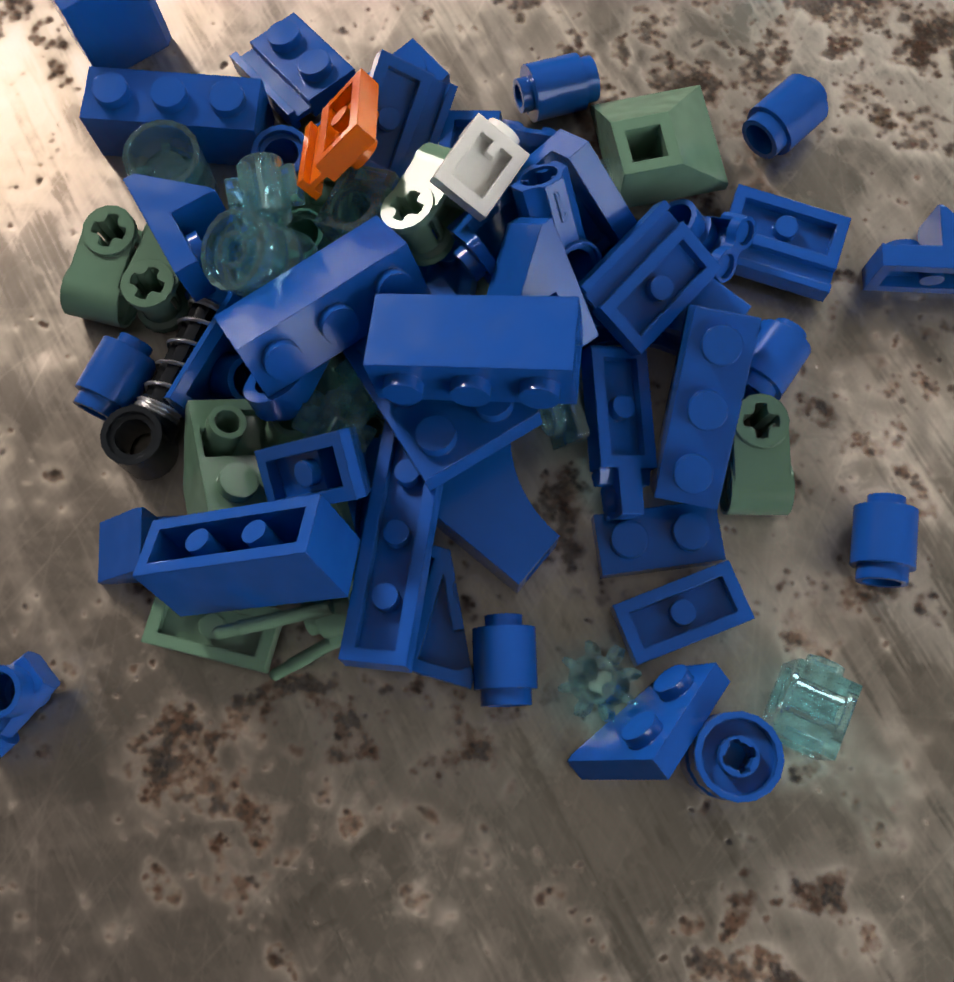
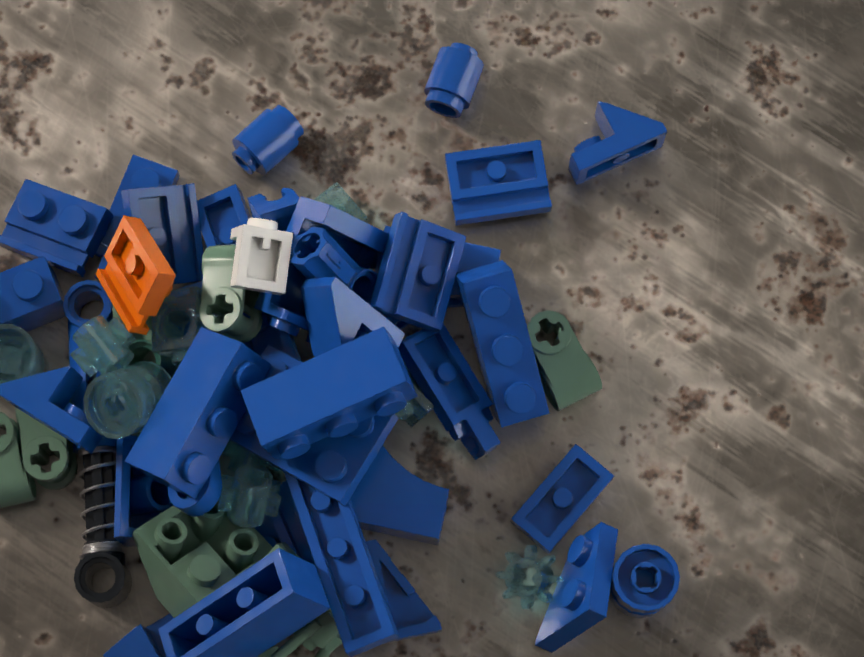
camera: 30 degrees left, 0 degrees up
blue brick [73,332,157,421] -> none
blue slope [254,426,371,504] -> none
blue brick [472,613,538,707] -> none
sand green slope [590,85,729,208] -> none
blue plate [591,503,726,579] -> none
blue plate [668,199,756,283] -> none
blue brick [743,318,811,400] -> none
clear light blue brick [762,654,863,761] -> none
blue brick [849,493,919,588] -> none

